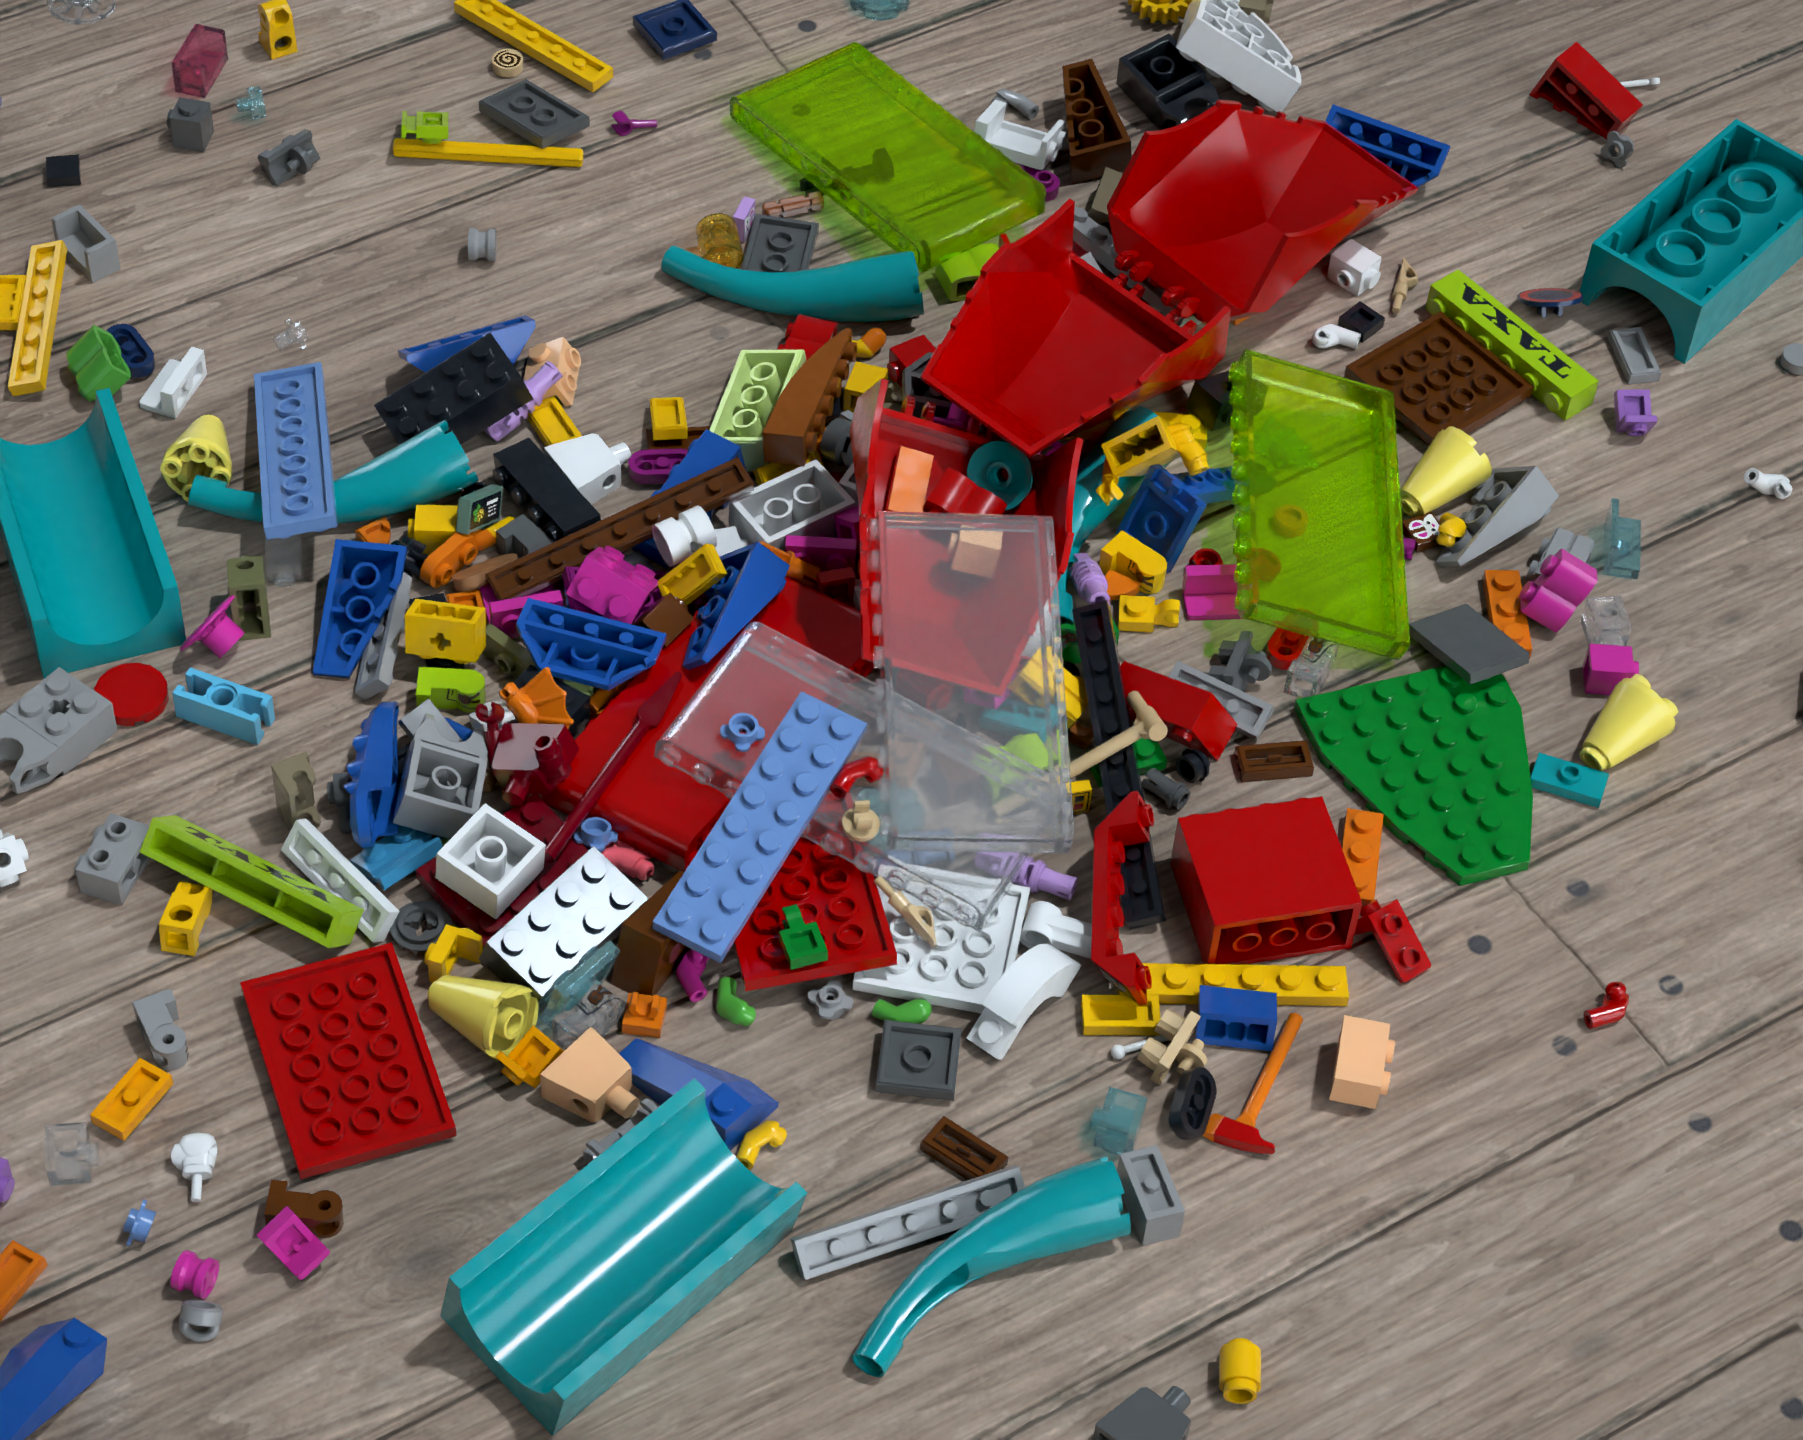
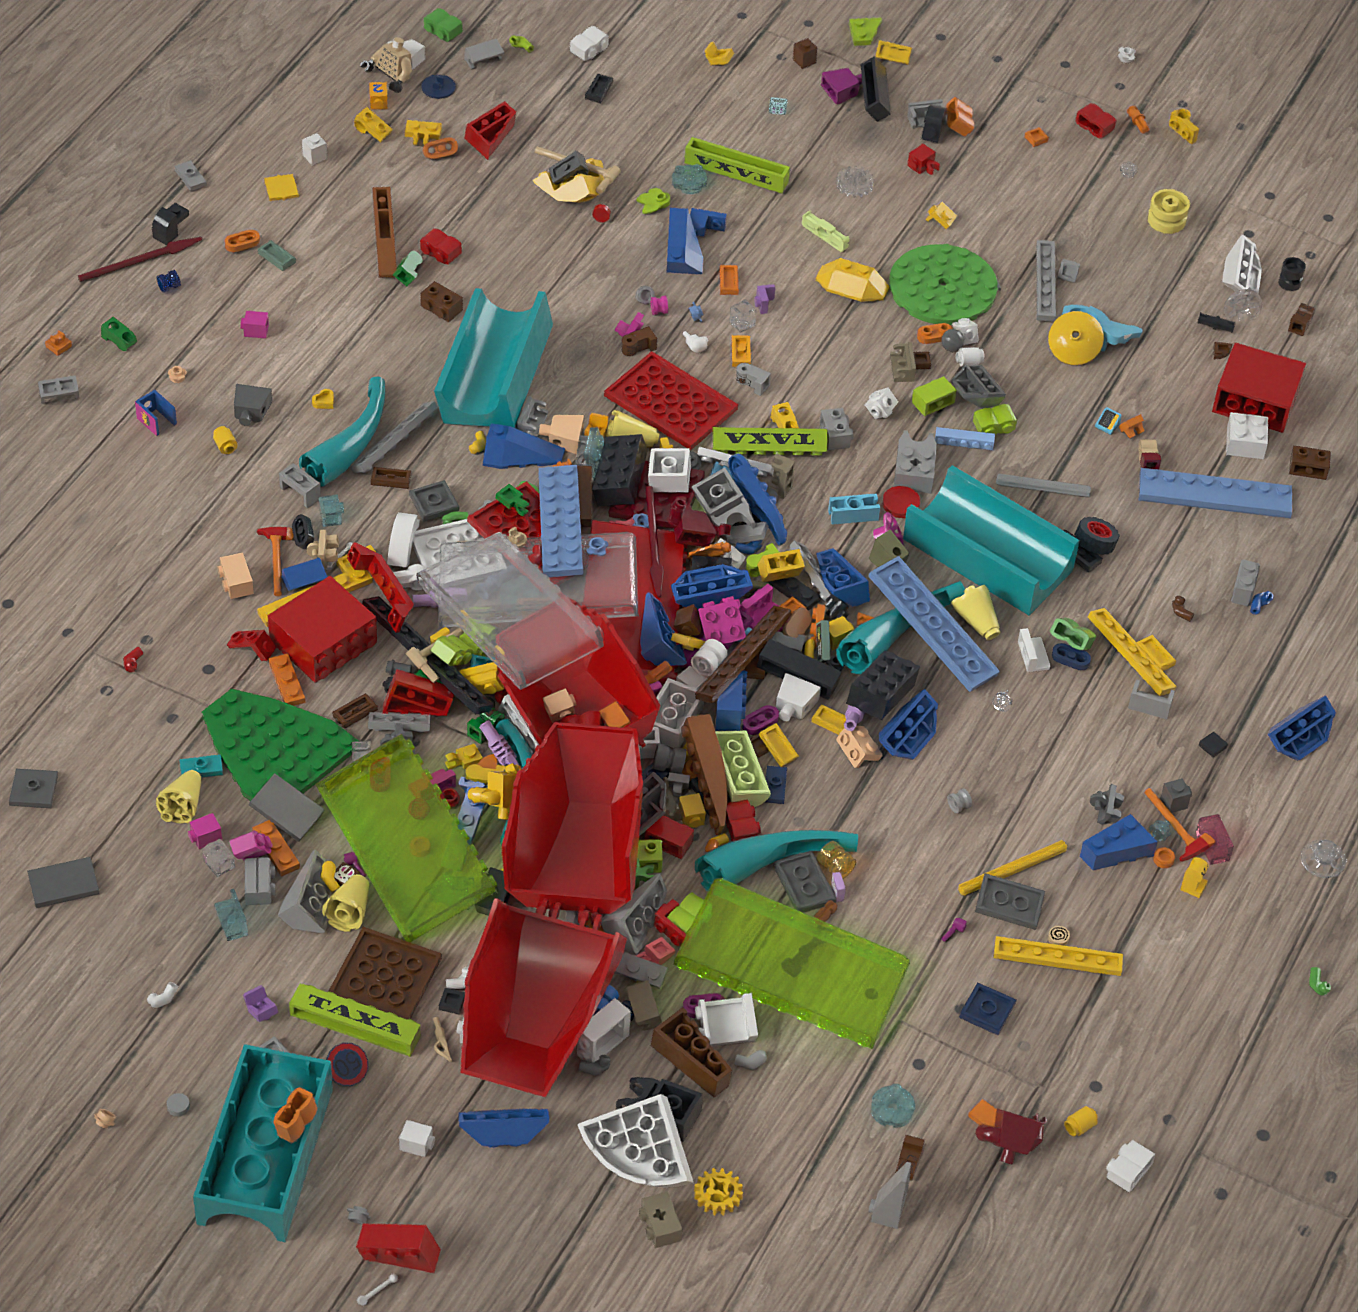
camera: 150 degrees right, 0 degrees up
lime plate [401,111,449,144] -> none
none -> orange brick [274,1087,317,1143]
none -> yellow tile [312,389,334,409]
none -> white brick [399,1120,435,1157]
none -> lime brick [430,635,473,666]
none -> dark blue plate [765,765,787,804]
none -> blue wedge [1080,814,1157,870]
none -> orange piece [1144,788,1215,862]
none -> orange tile [1153,847,1175,868]

